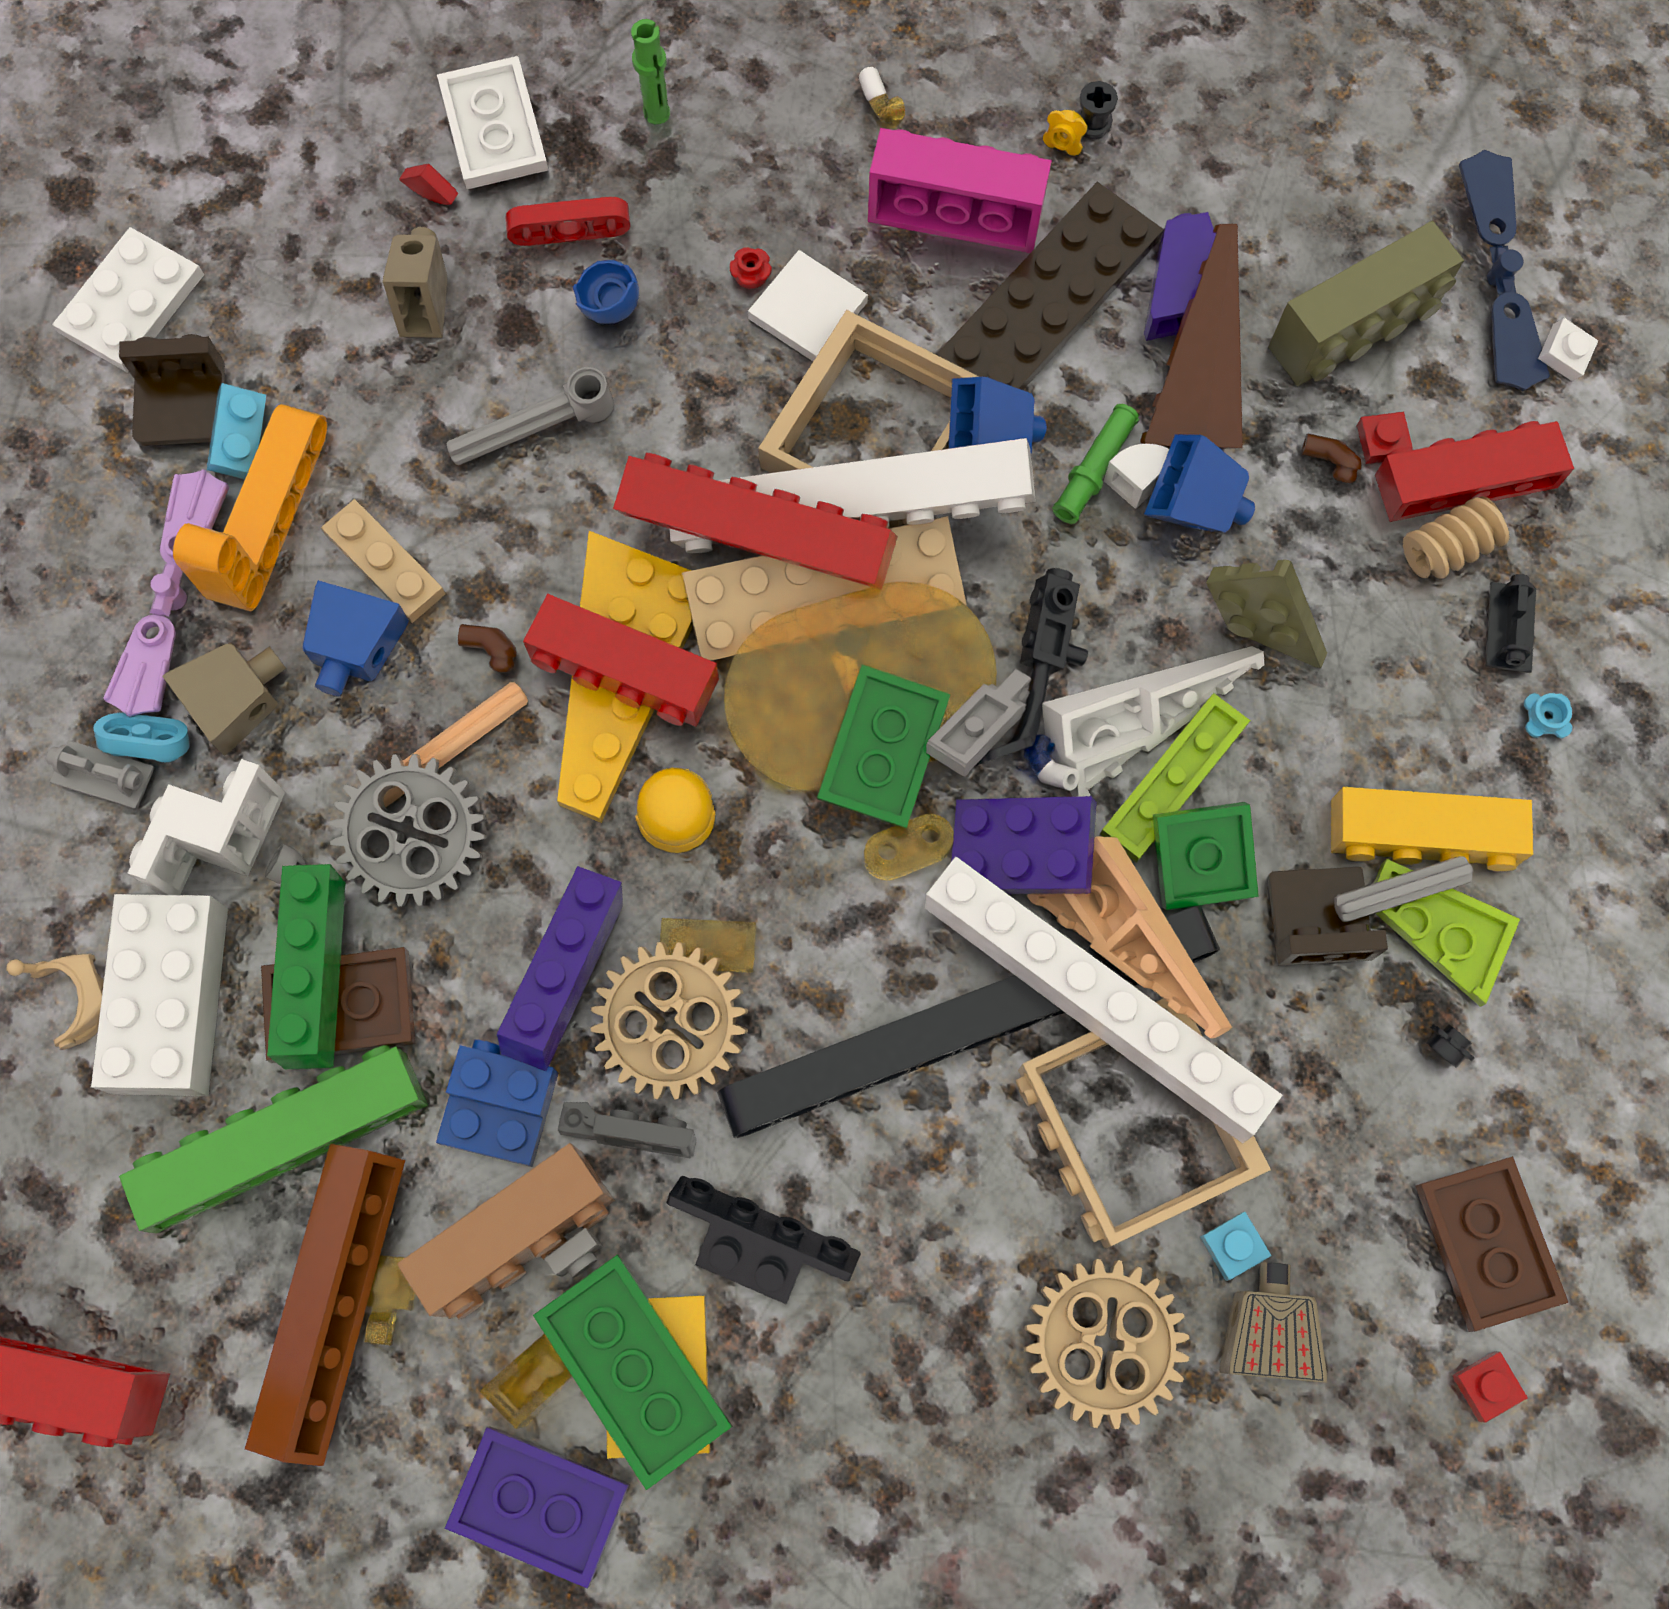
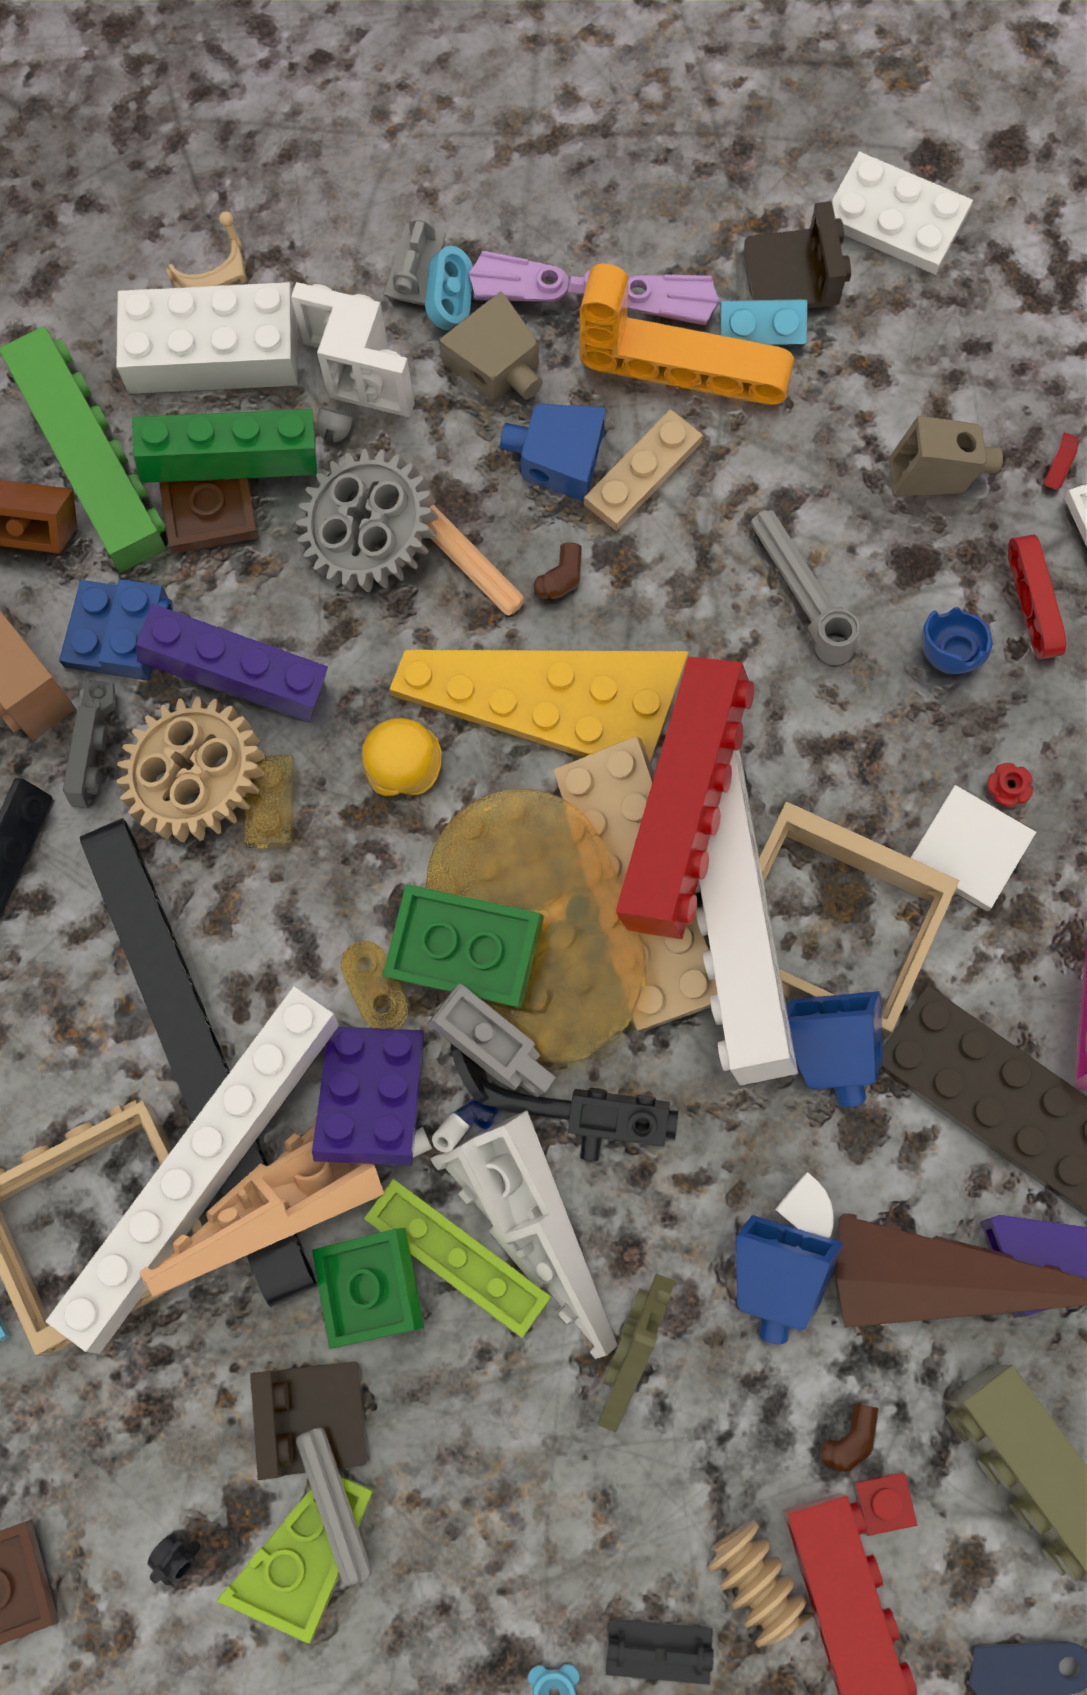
camera: 90 degrees right, 0 degrees up
red brick [523,593,719,727] -> none
bright green pin [1052,404,1139,524] -> none
yellow brick [1331,787,1533,871] -> none

